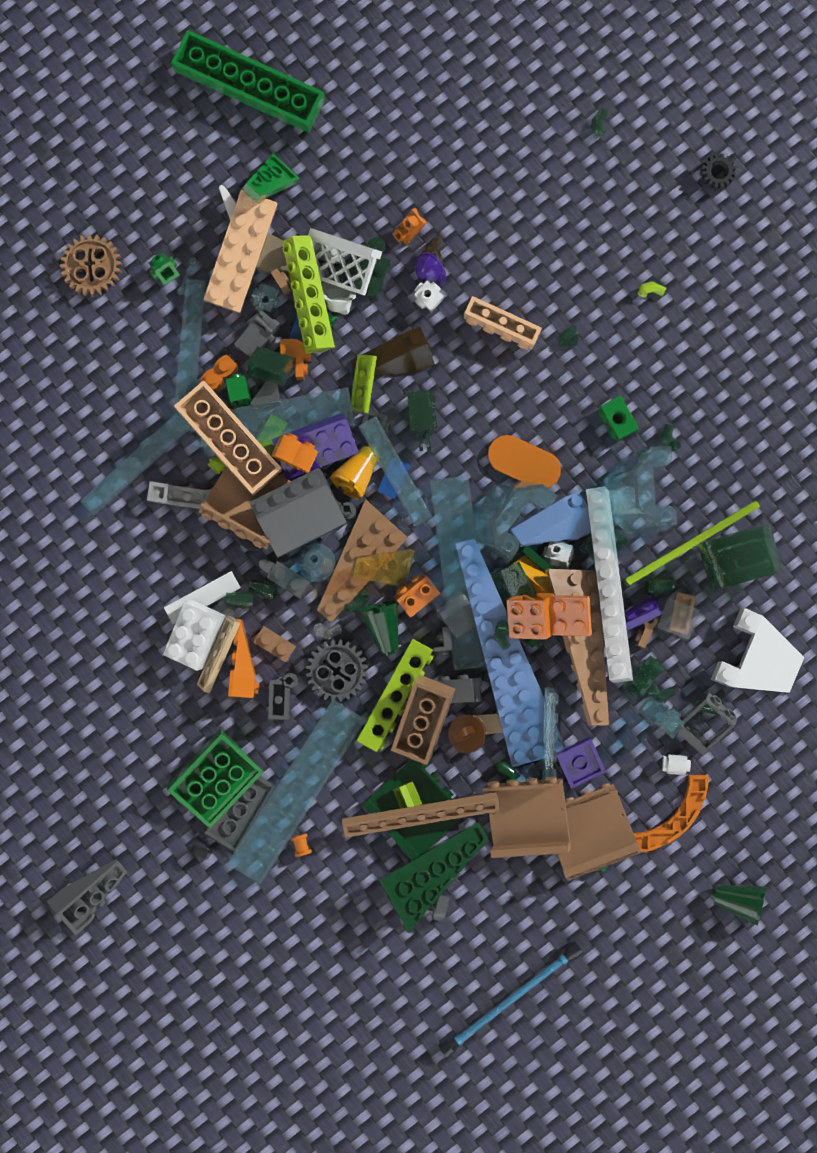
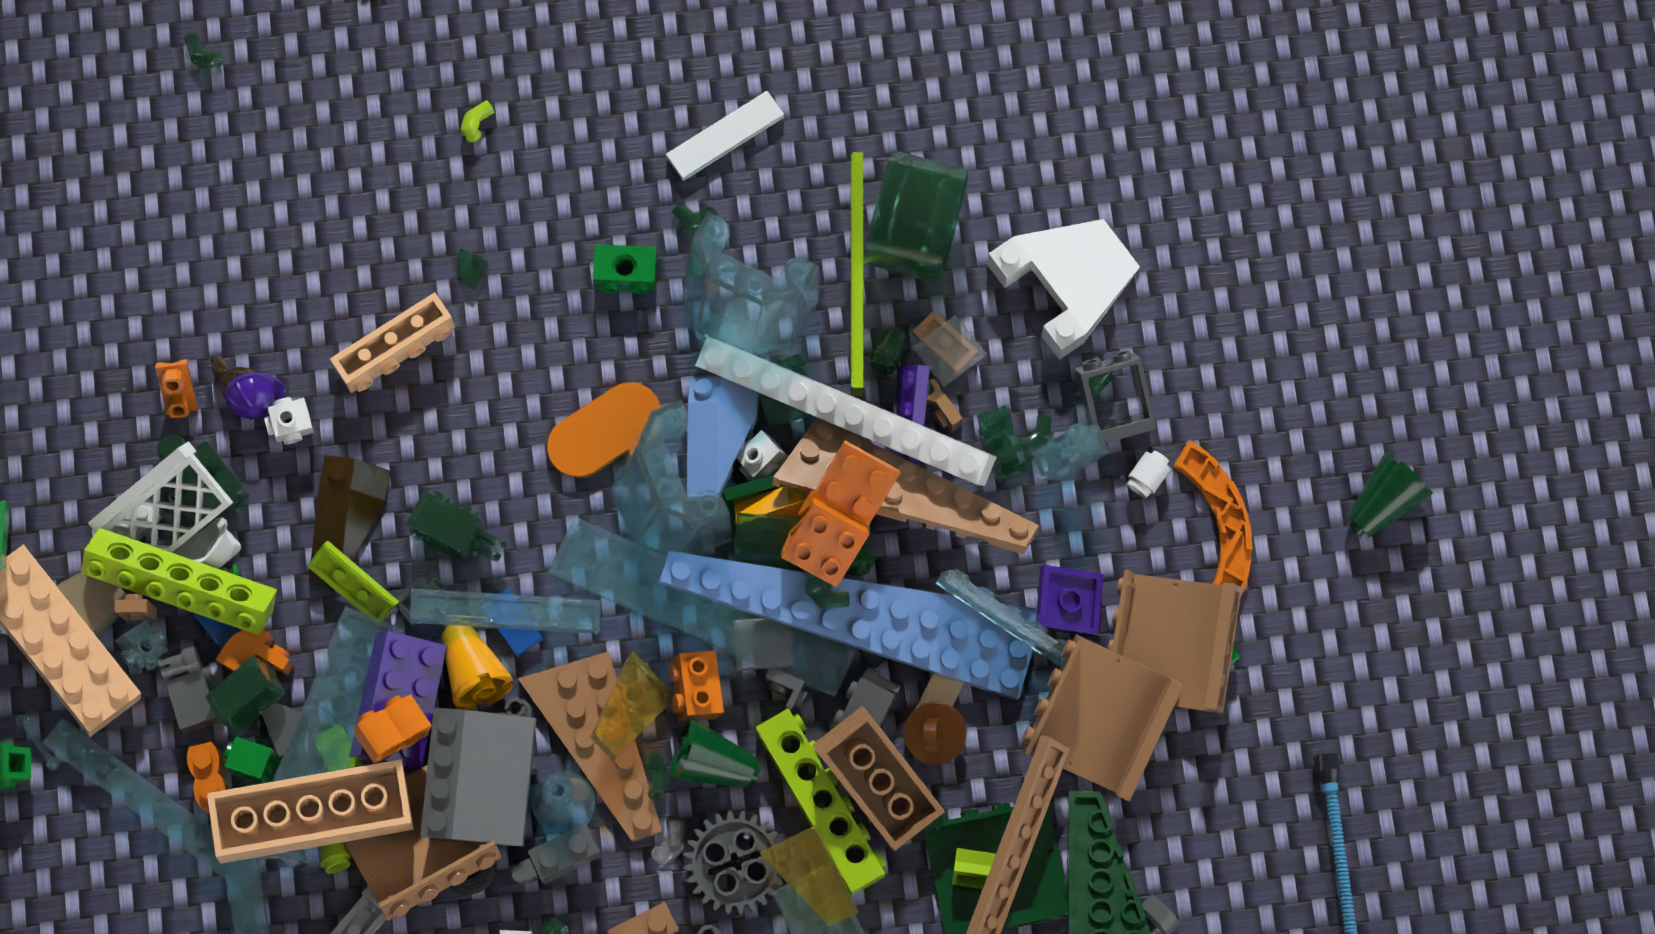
camera: 60 degrees left, 10 degrees down
clear green cone [248,579,278,600] -> none
dark green arm [495,762,516,781] -> none
none -> white tile [666,91,784,181]
none -> clear yellow wing [759,825,859,927]

